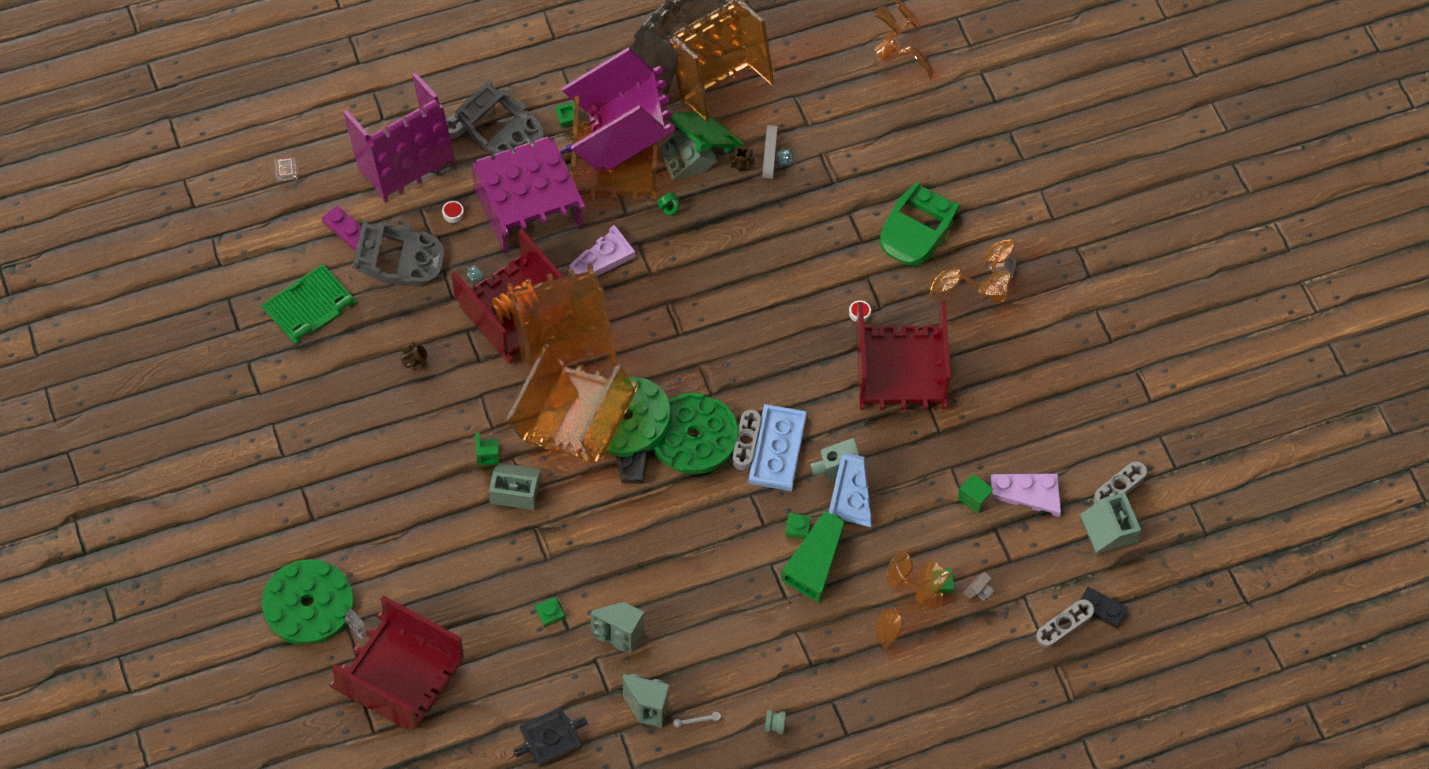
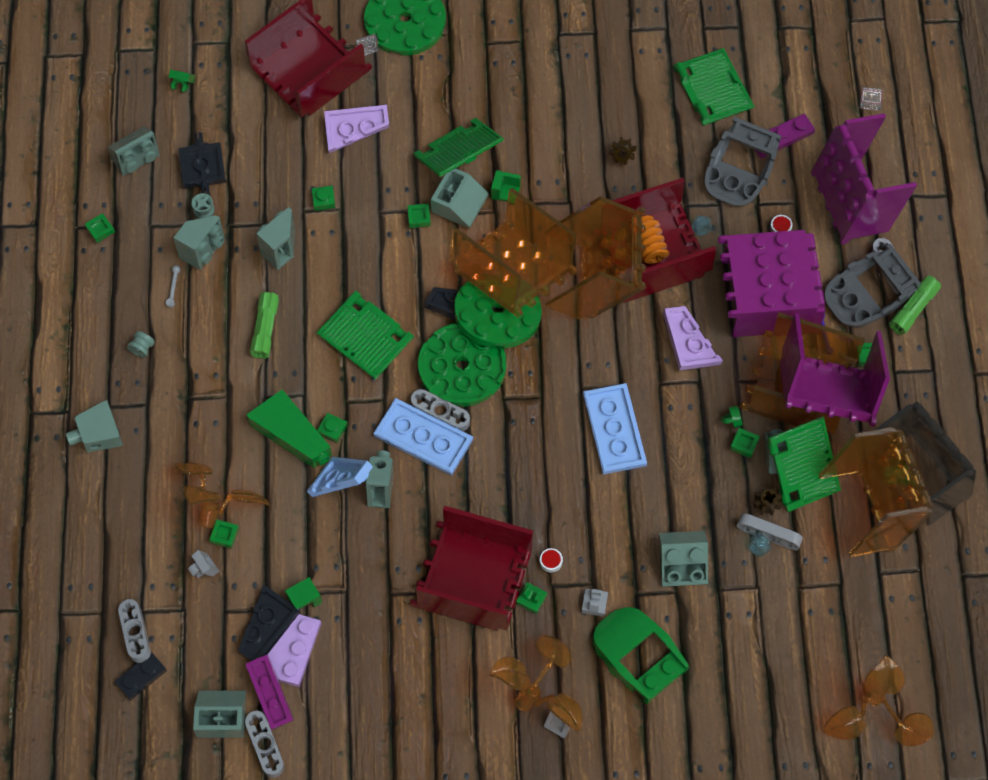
camera: 110 degrees right, 5 degrees up
none -> sand green torso [66,400,123,452]
none -> sand green wheel [191,193,215,219]
none -> black wing [238,584,300,662]
none -> magenta plate [246,655,294,730]
none -> bright green axle [250,292,279,359]
none -> green window [317,291,414,380]
none -> lavender wing [324,105,389,153]
none -> green plate [407,204,431,228]
none -> green window [413,118,504,177]
none -> green tile [516,582,548,615]
none -> light grey tile [582,588,608,617]
none -> light blue tile [583,383,647,475]
none -> sand green slope [659,531,708,586]
none -> green plate [730,428,760,458]
none -> bright green axle [889,275,941,335]

